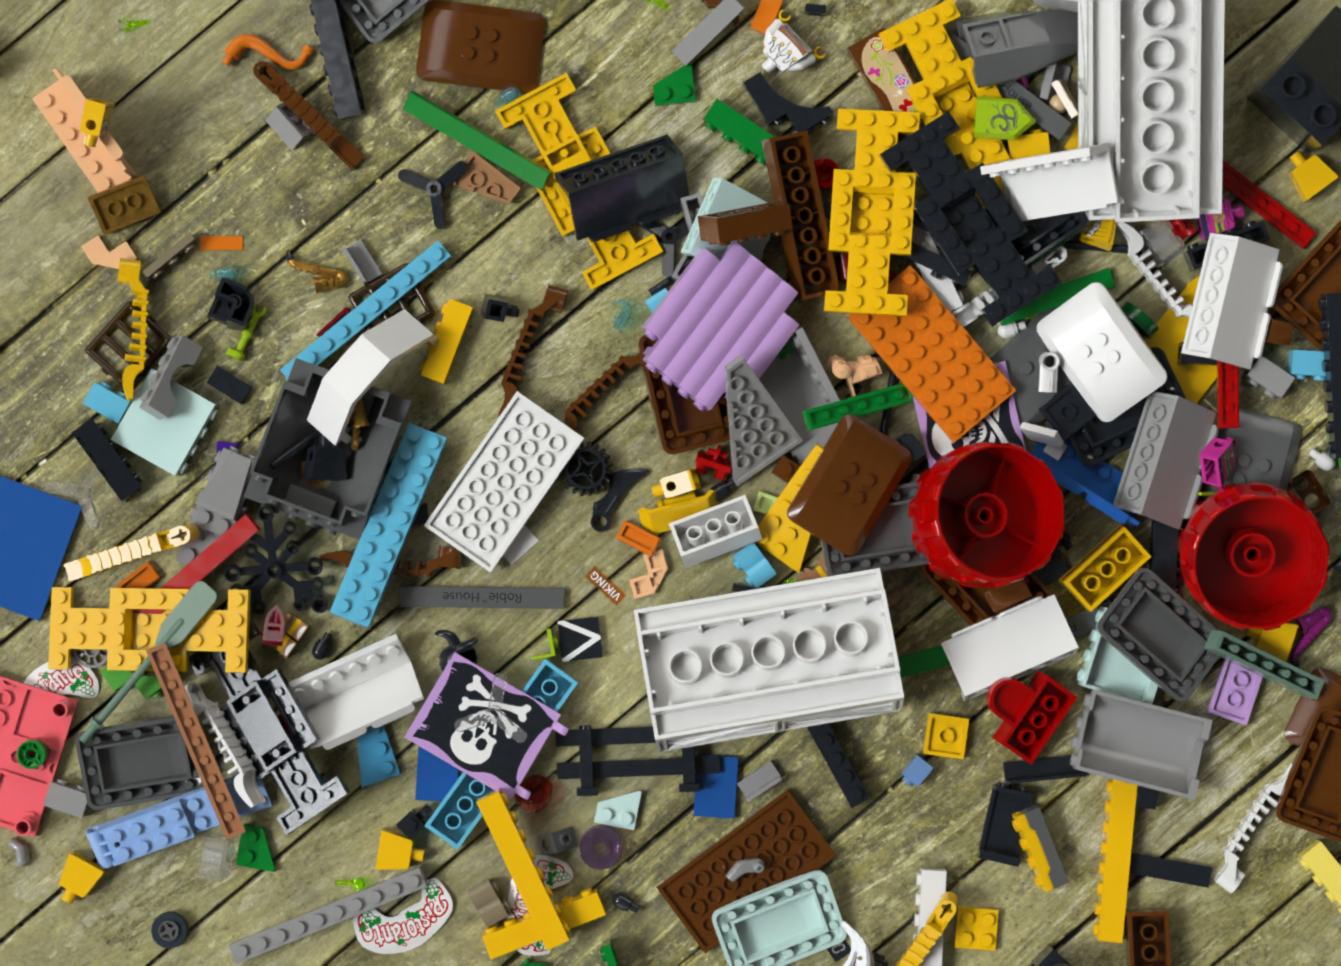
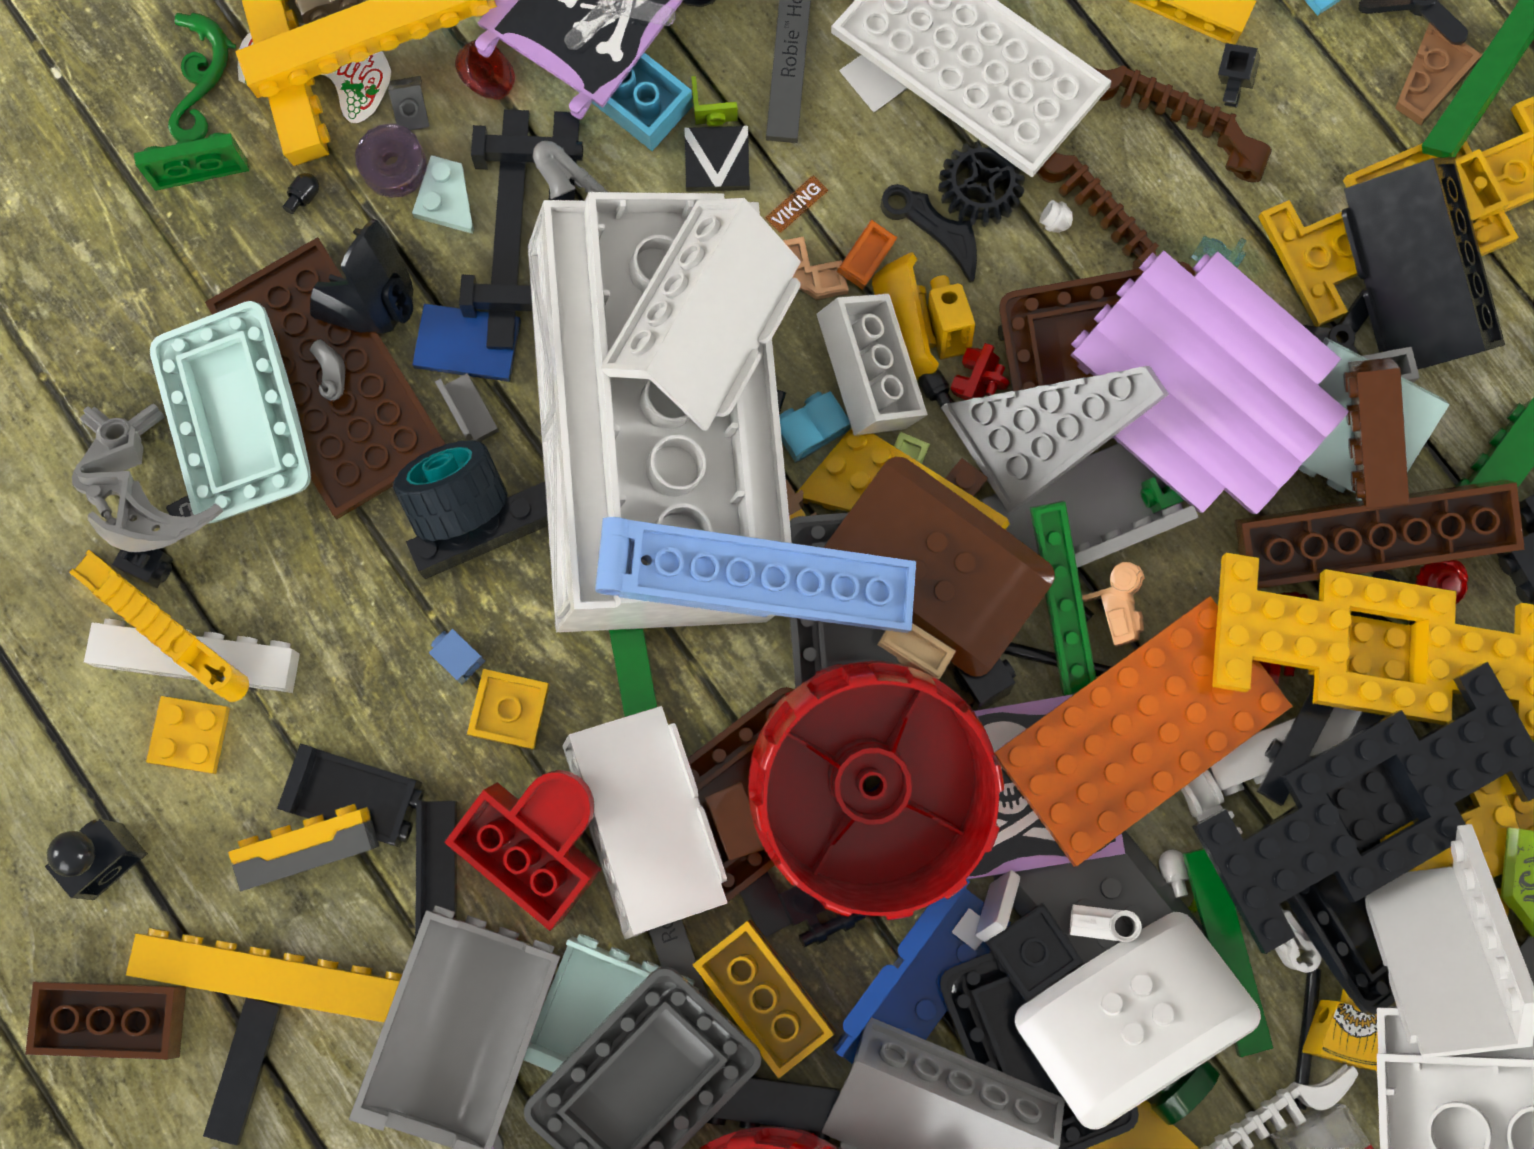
camera: 90 degrees right, 10 degrees down
black brick [1136,786,1159,810] -> none
none -> black piece [310,219,414,334]
none -> black wheel [393,440,508,541]
none -> light grey piece [533,141,608,200]
none -> light blue hinge [595,517,916,633]
none -> white piece [600,198,801,431]
none -> tan tile [877,623,956,680]
none -> white plate [1040,200,1073,233]

